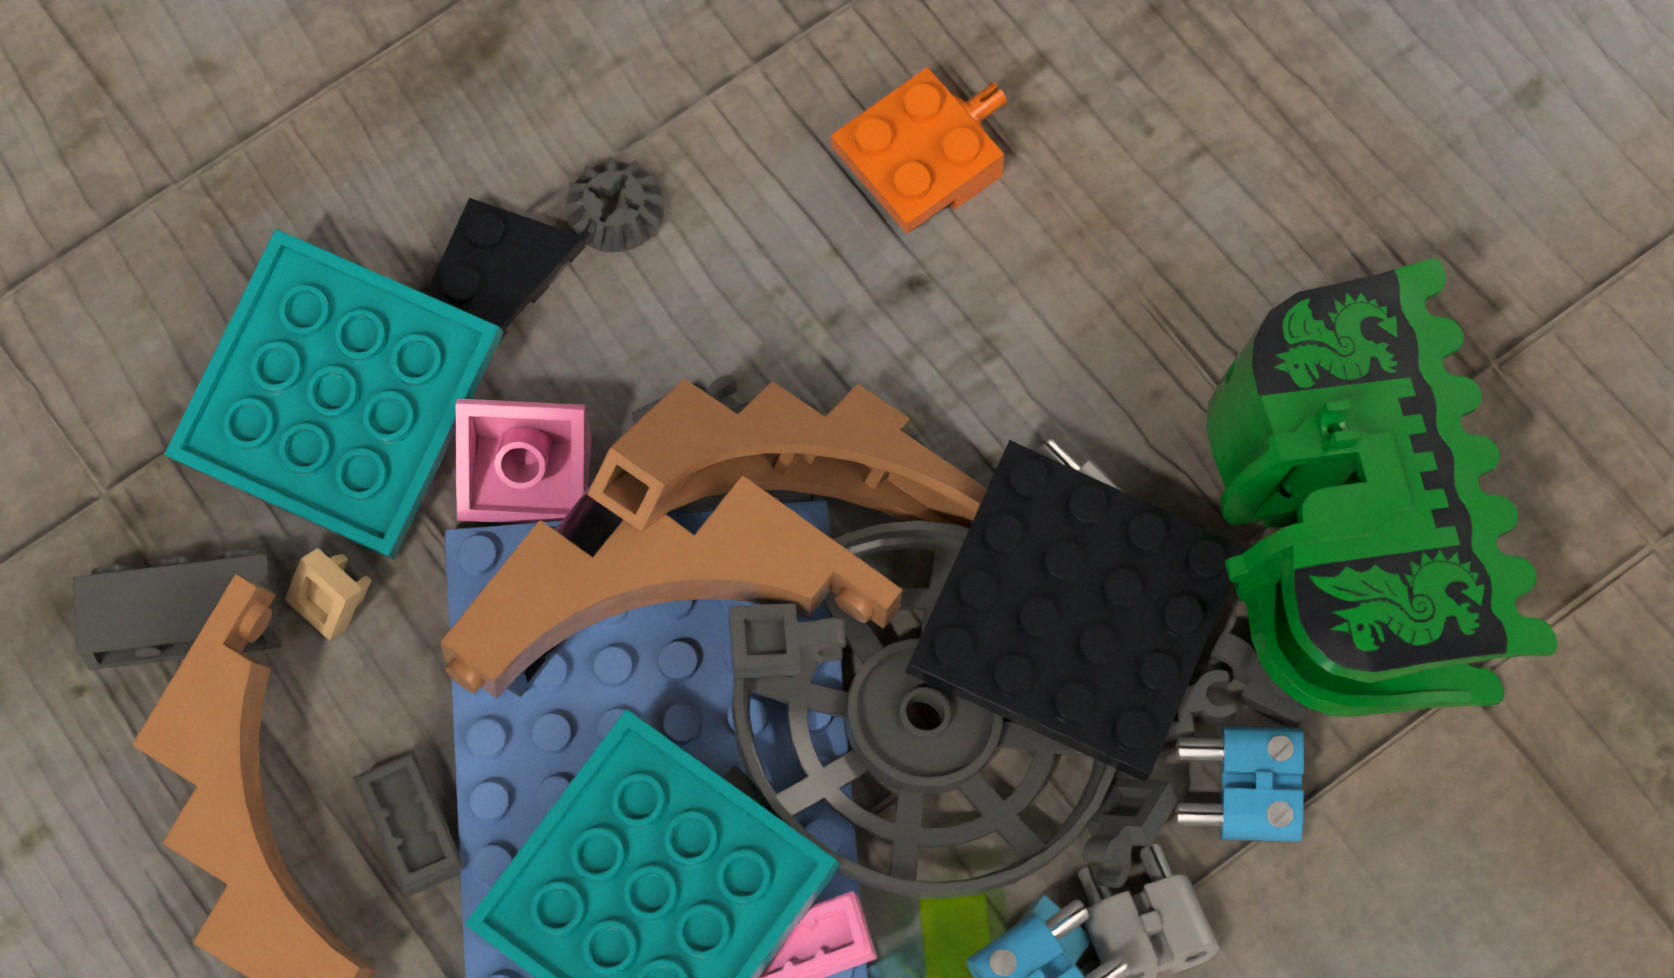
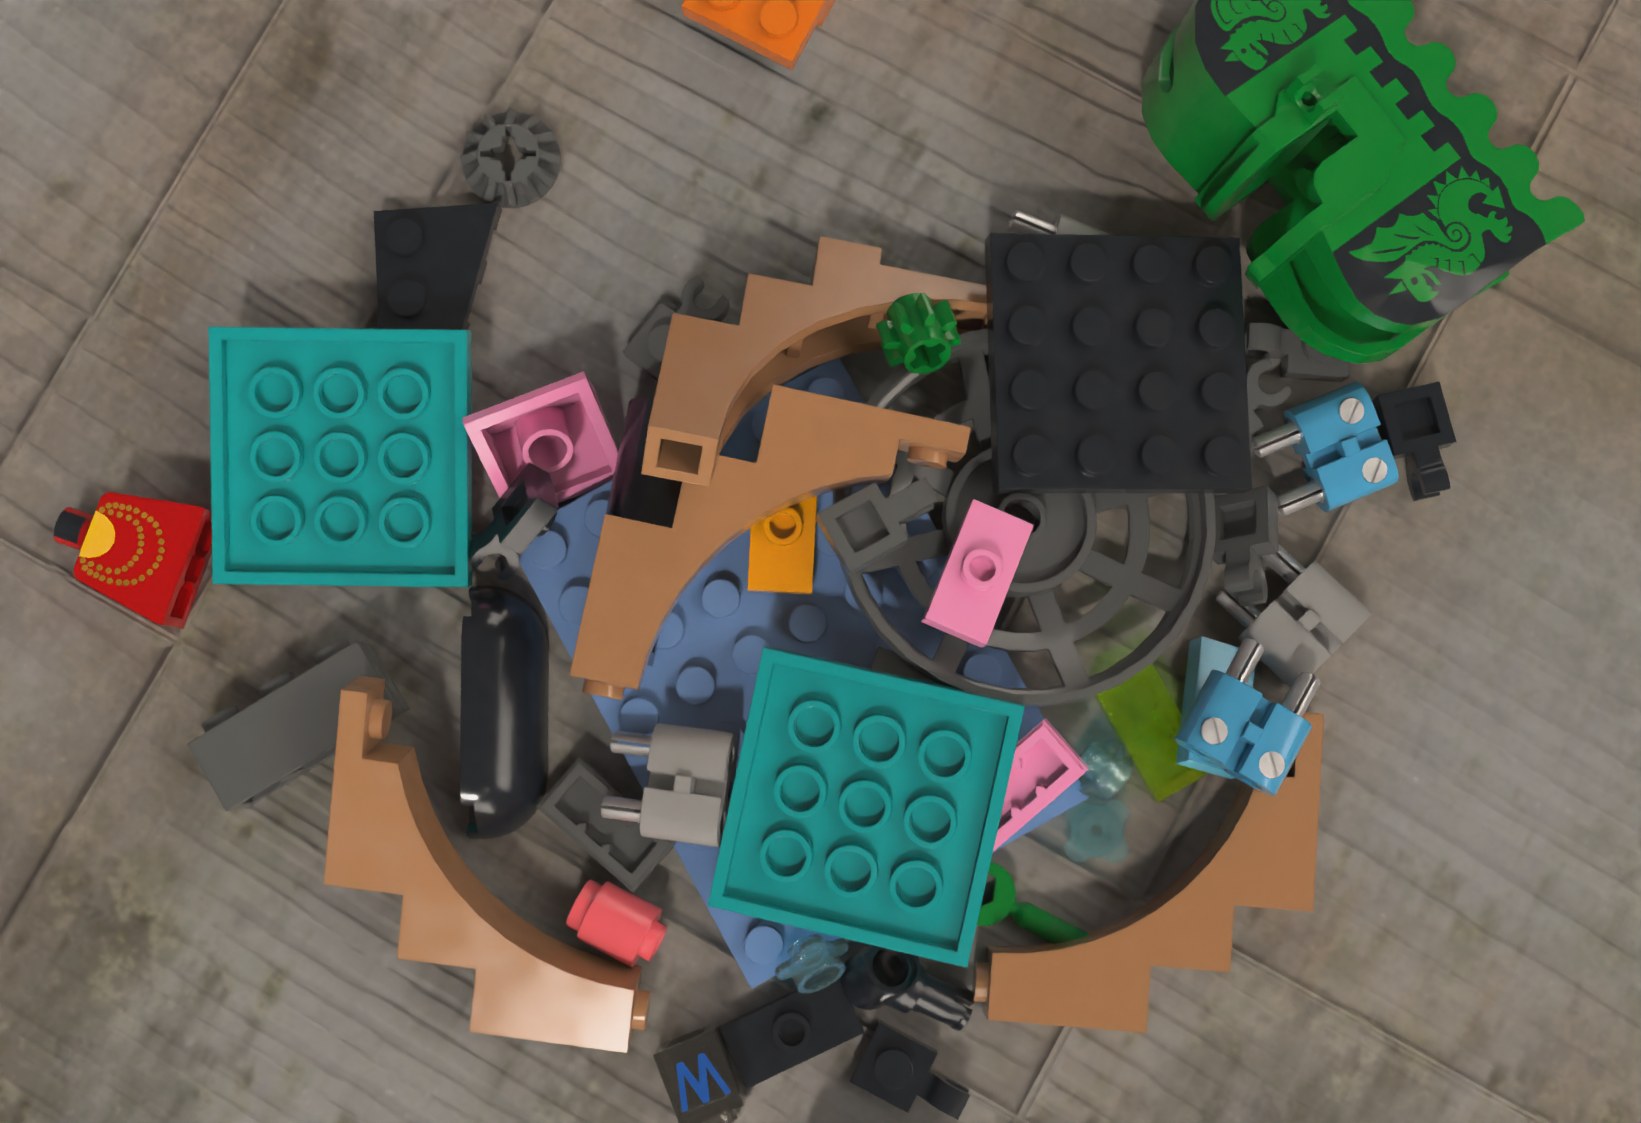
camera: 25 degrees left, 15 degrees up
tan tile [285,548,372,641] -> none
none -> red torso [53,492,212,629]
none -> black brick [460,586,549,839]
none -> black plate [469,463,559,581]
none -> coral brick [566,879,668,968]
none -> light grey piece [601,723,738,848]
none -> light orange plate [747,461,817,595]
none -> green gear [876,293,961,374]
none -> bright pink plate [921,499,1034,648]
none -> black plate [1372,381,1457,501]

